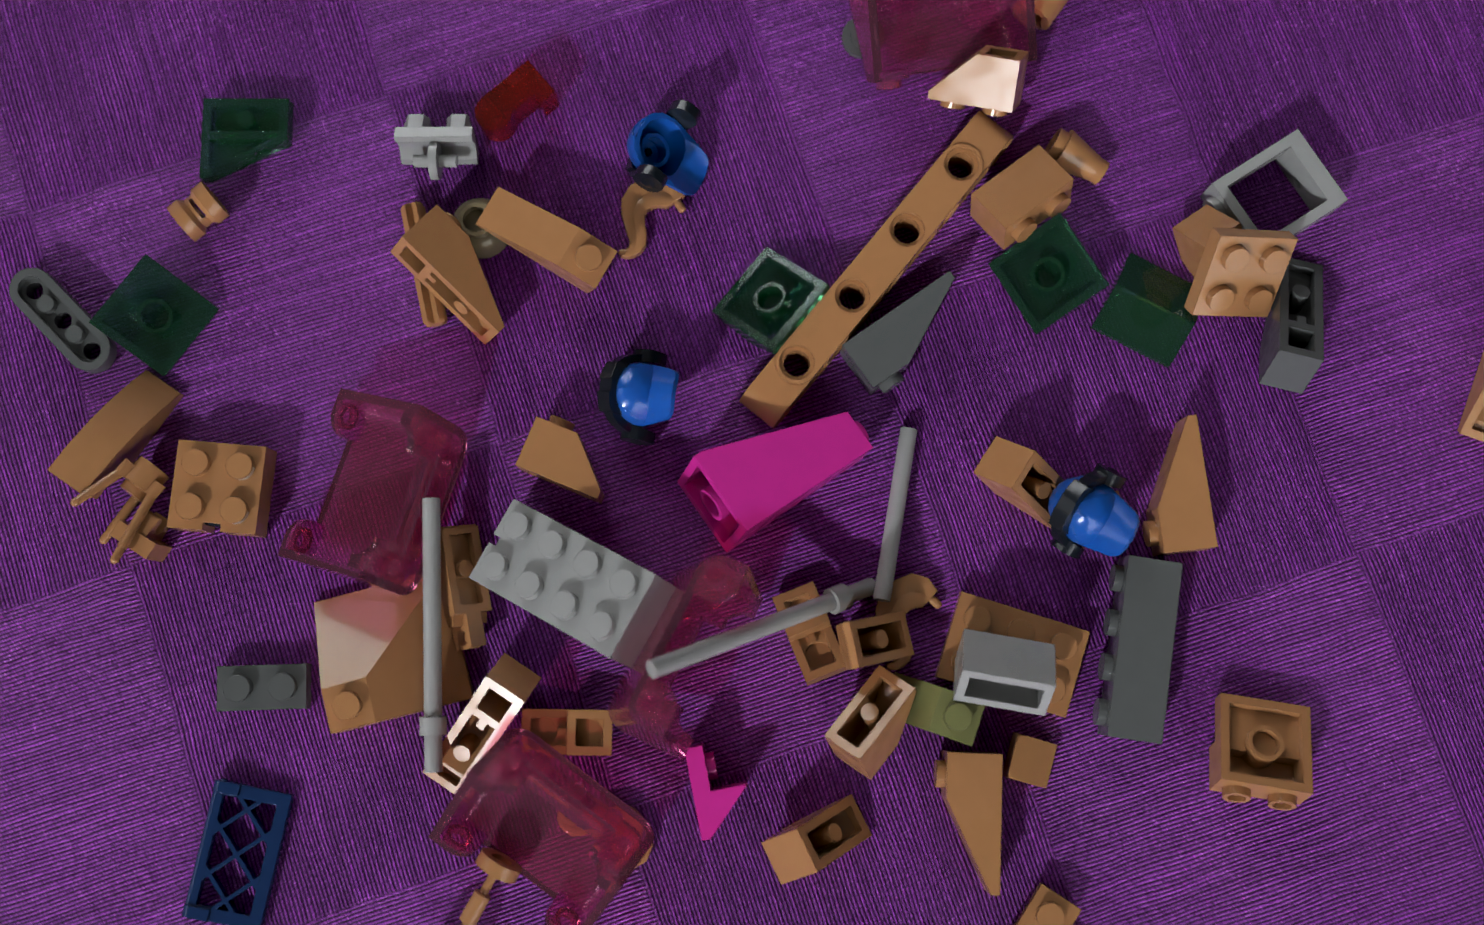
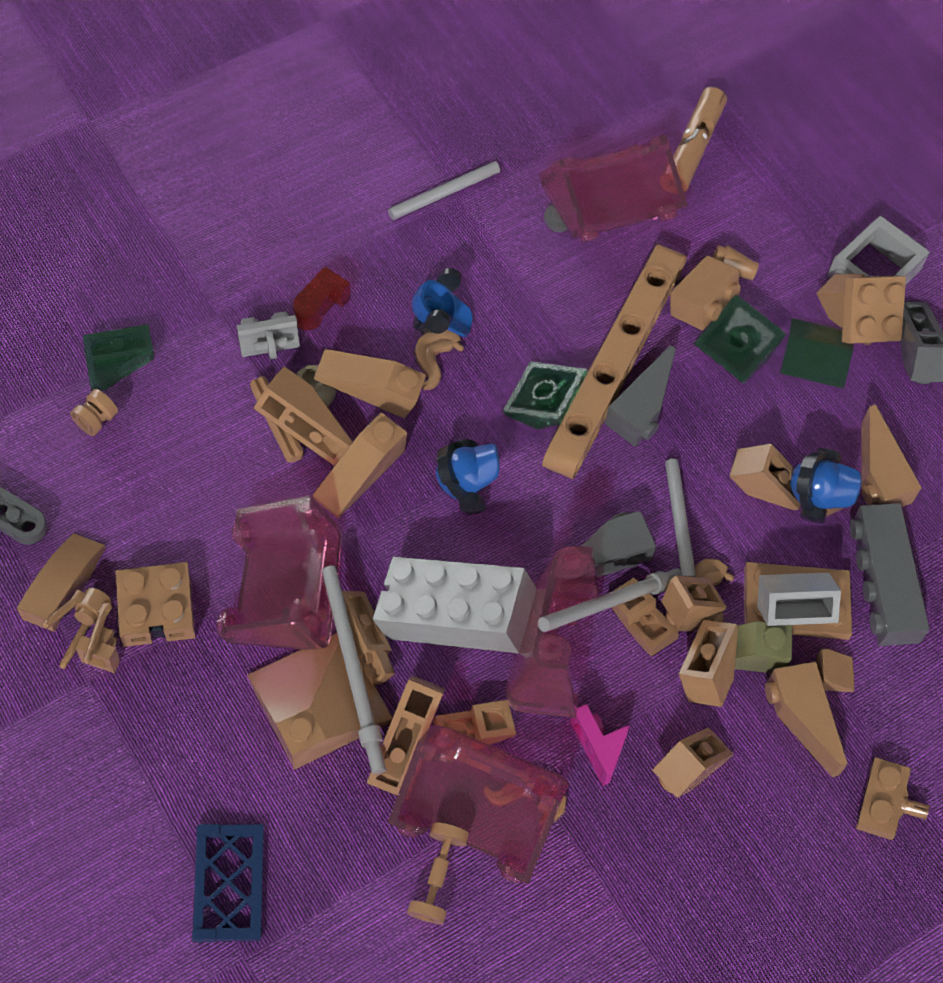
camera: 20 degrees left, 20 degrees down
clear green slope [89,254,219,376] -> none
dark grey plate [216,663,311,712] -> none
medium nougat slope [515,415,605,504] -> none
dark pink slope [677,411,873,553] -> none
slope [928,45,1029,117] -> none
none -> medium nougat slope [313,412,407,518]
none -> dark grey slope [553,511,656,591]

